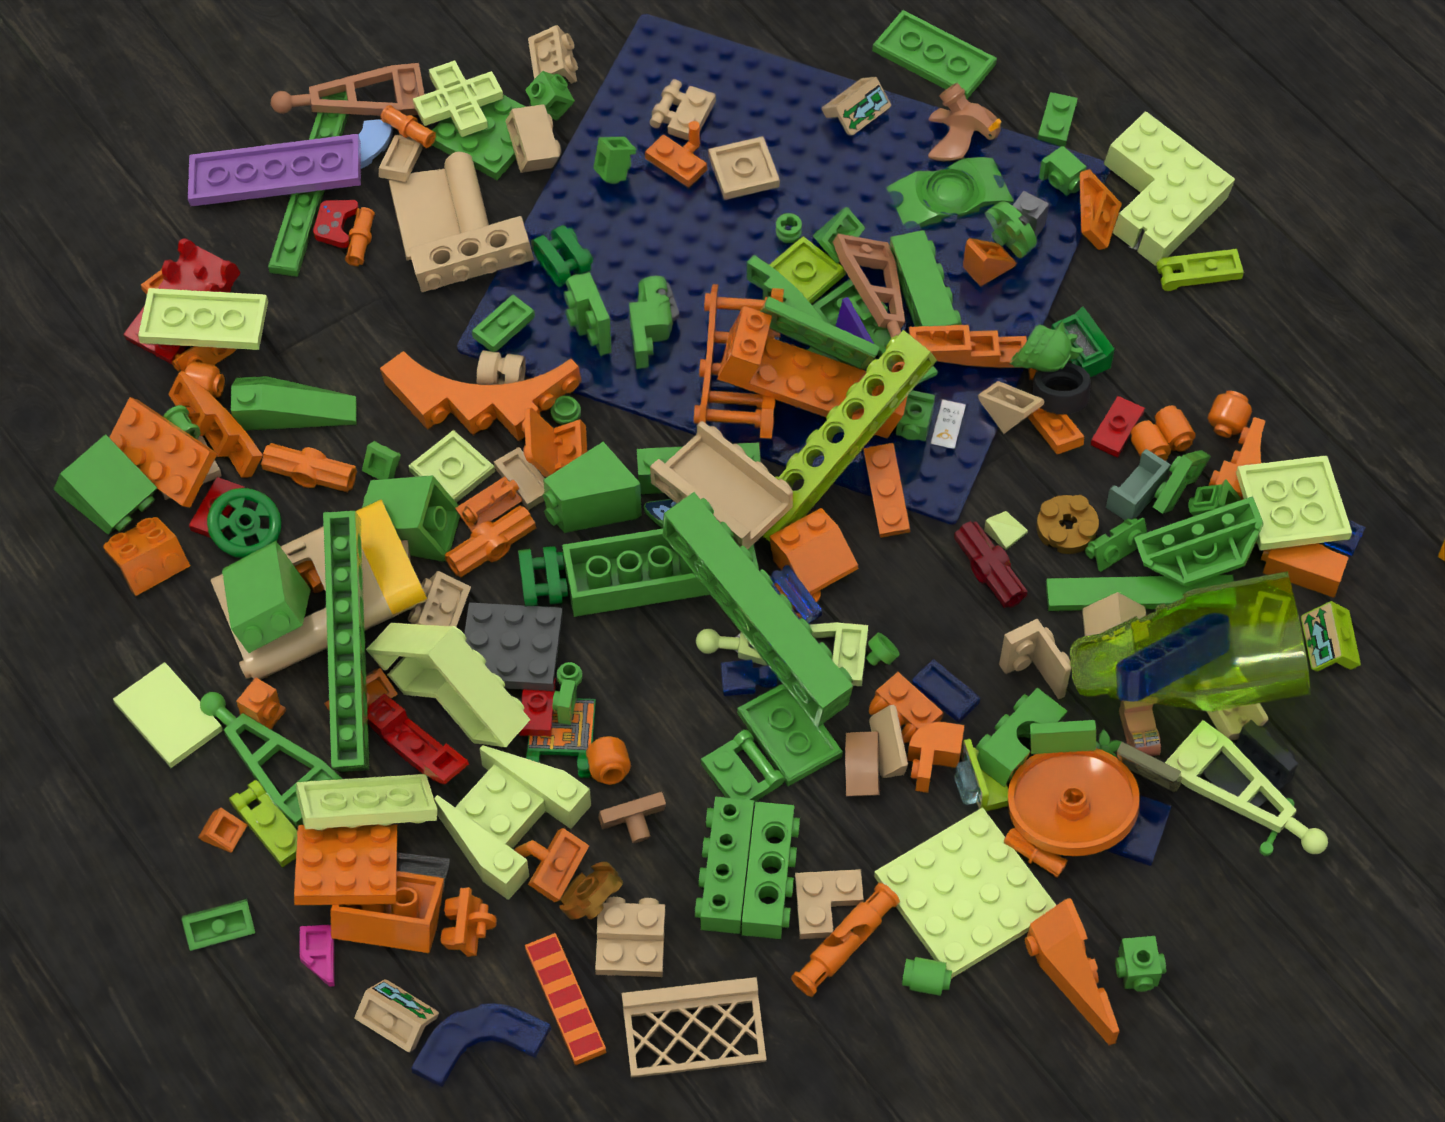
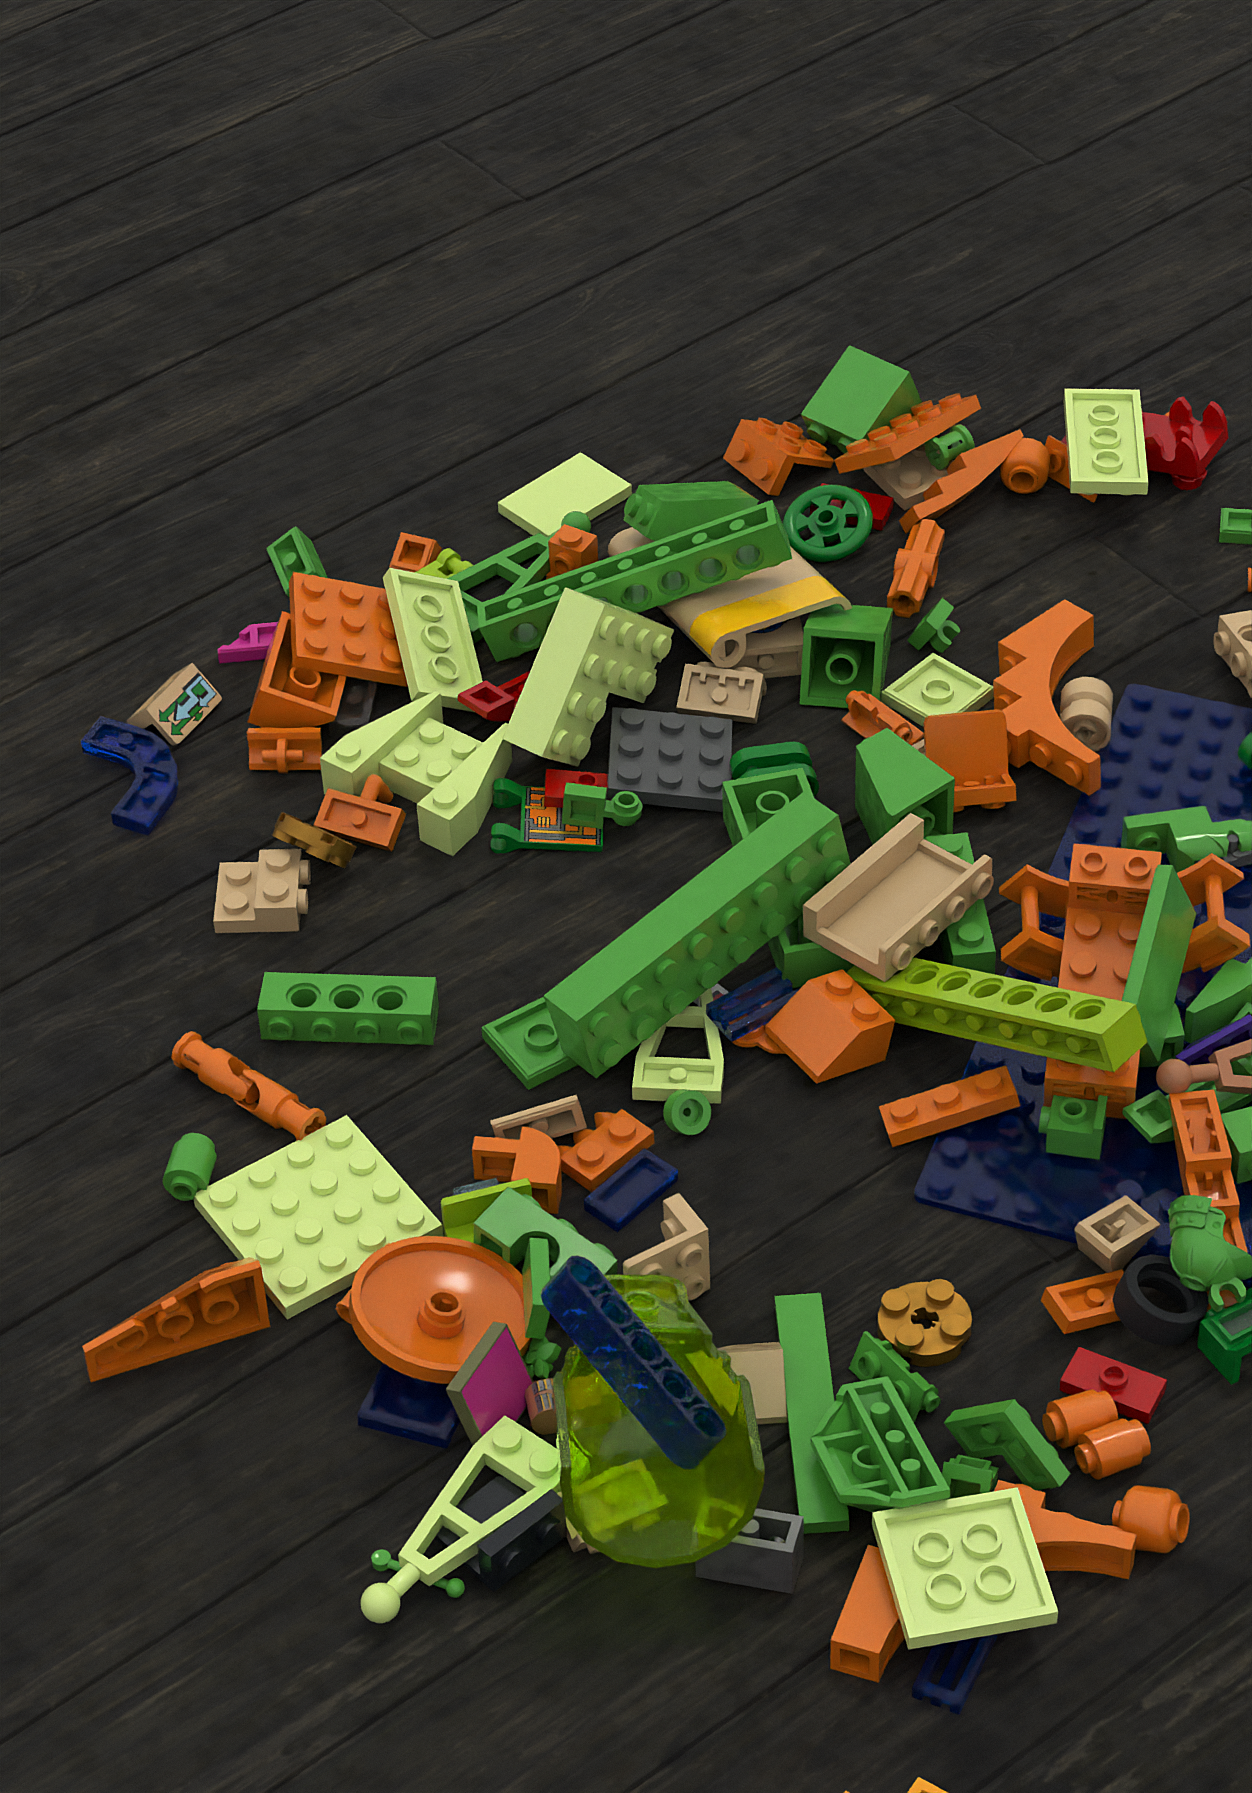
camera: 90 degrees right, 15 degrees down
bright green wedge [231,376,357,431] -> none
orange piece [445,506,536,578] -> none
bright green plate [472,295,535,352] -> none
tile [525,933,606,1065] -> none
bright green plate [551,396,581,425] -> none
bright green plate [564,272,612,356] -> none
orange head [586,736,631,785] -> none
medium nougat tile [598,792,666,843] -> none
tan fence [622,977,767,1078] -> none
bright green brick [695,797,754,934] -> none
bright green plate [701,729,785,802] -> none
tan plate [795,869,864,939] -> none
medium nougat slope [845,731,880,797] -> none
white sticker [931,400,966,449] -> none
dark red piece [954,521,1027,608] -> none
yellowish green slope [984,511,1028,550] -> none
sand green panel [1106,449,1171,520] -> none
bright green brick [1115,936,1166,992] -> none
panel [1301,601,1361,671] -> none

